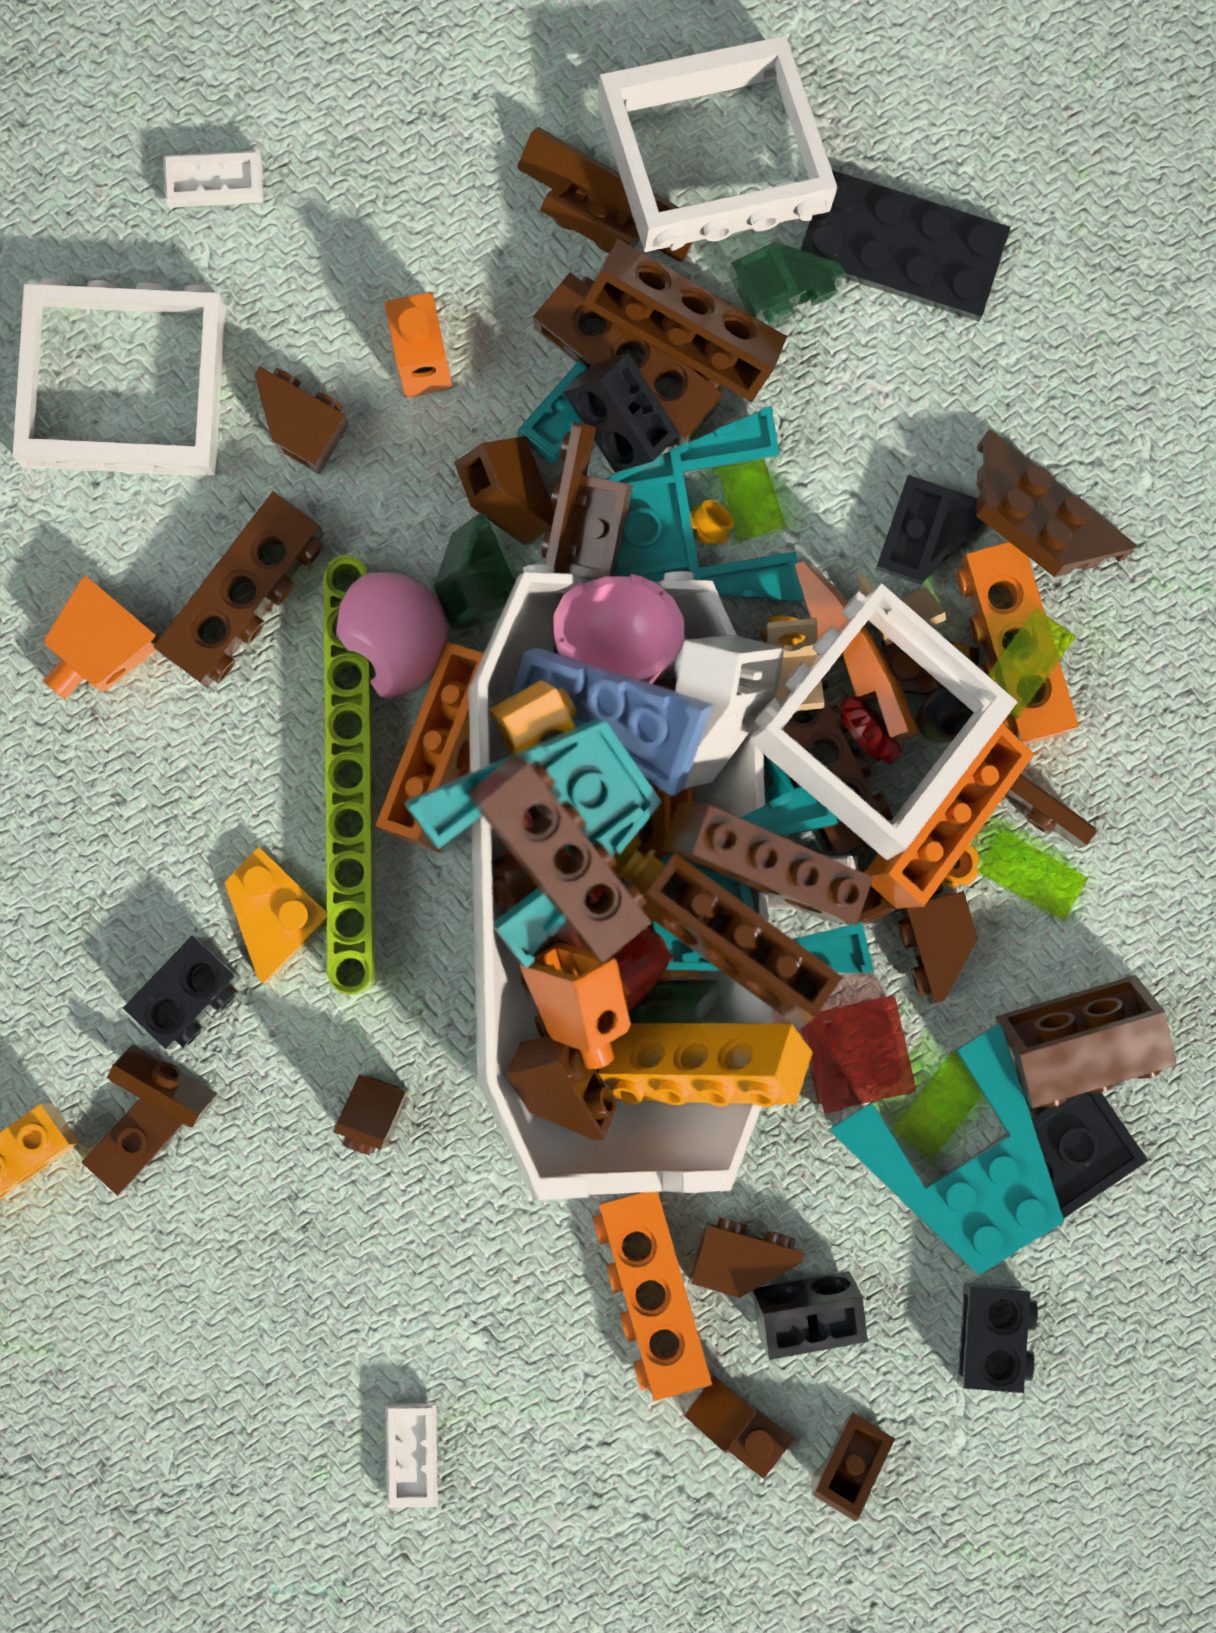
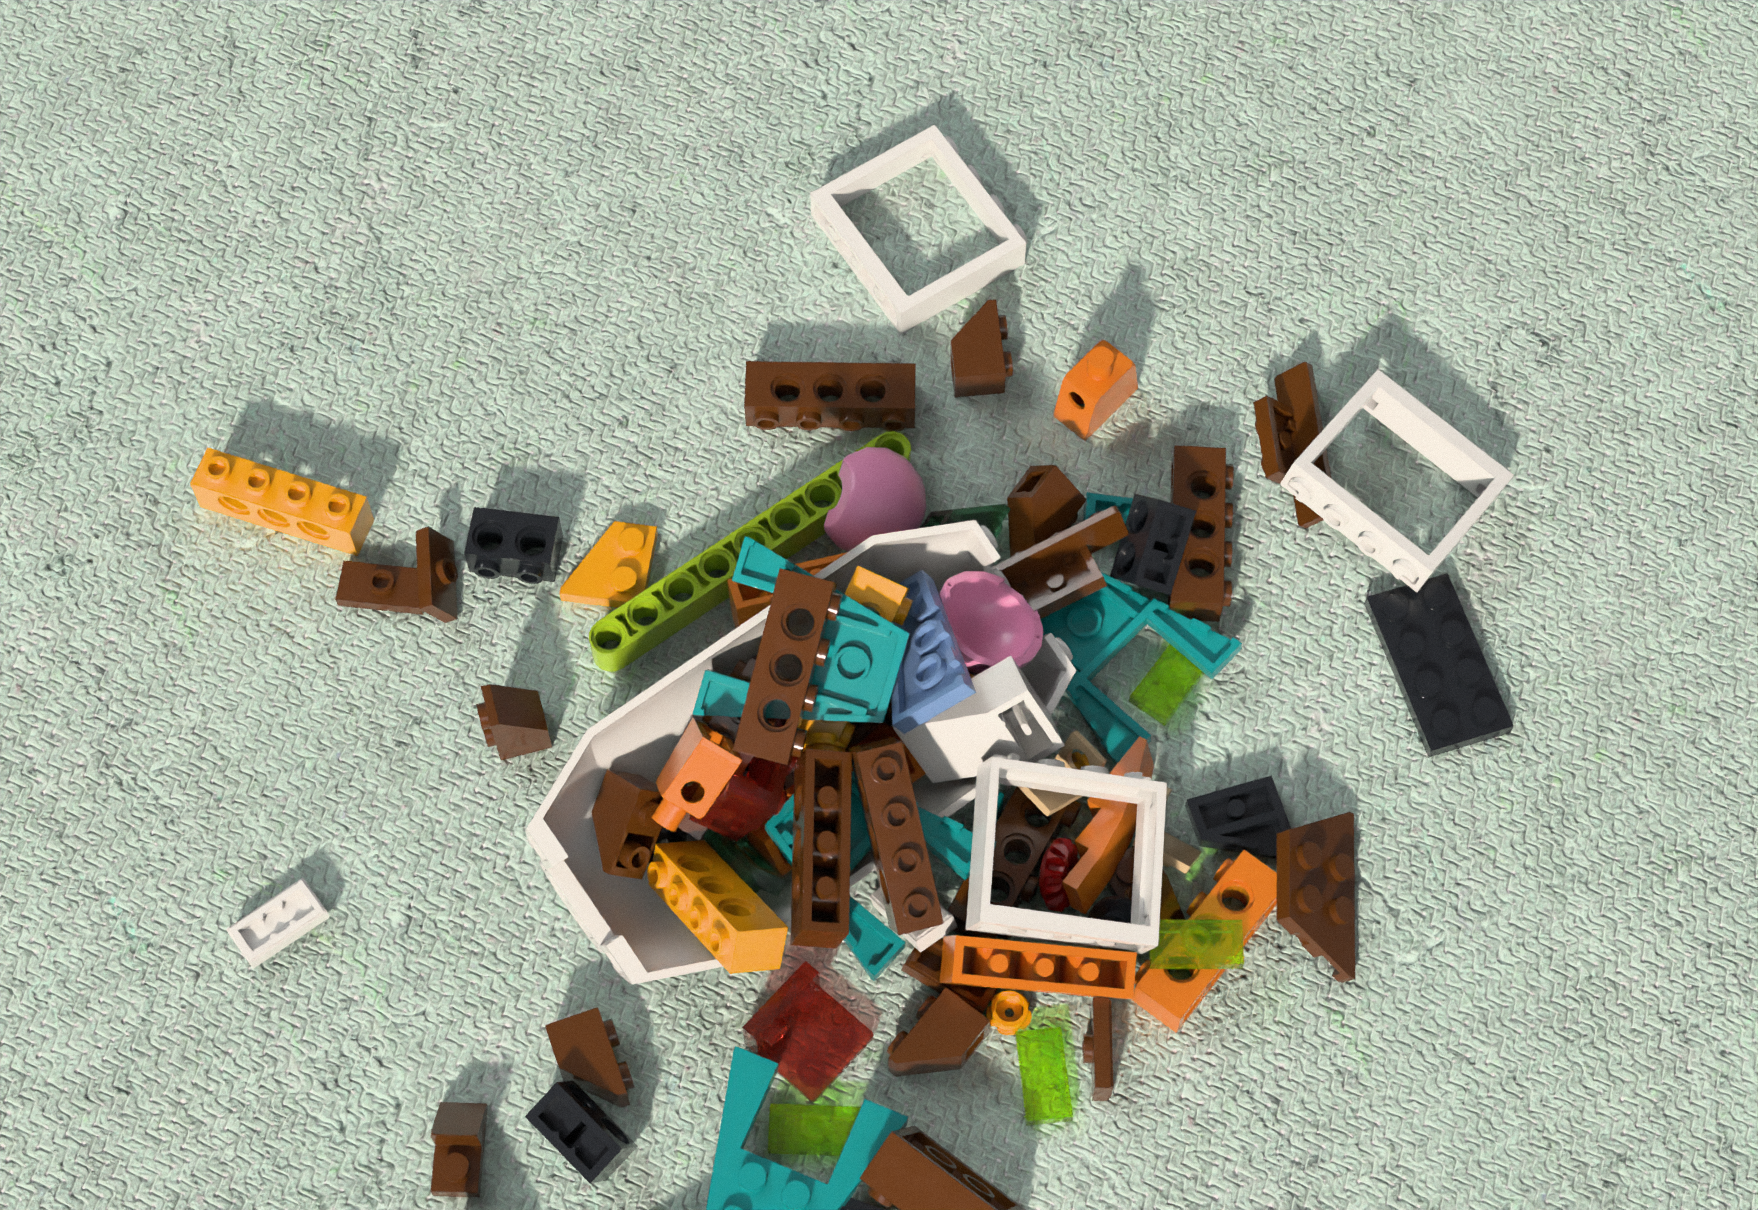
camera: 55 degrees right, 20 degrees down
orange torso [42,575,160,700] -> none
white plate [163,150,264,208] -> none
reddish brown brick [582,239,787,402] -> none
orange brick [592,1192,712,1401] -> none
light orange plate [690,500,734,545] -> none
clear green slope [729,242,845,326] -> none

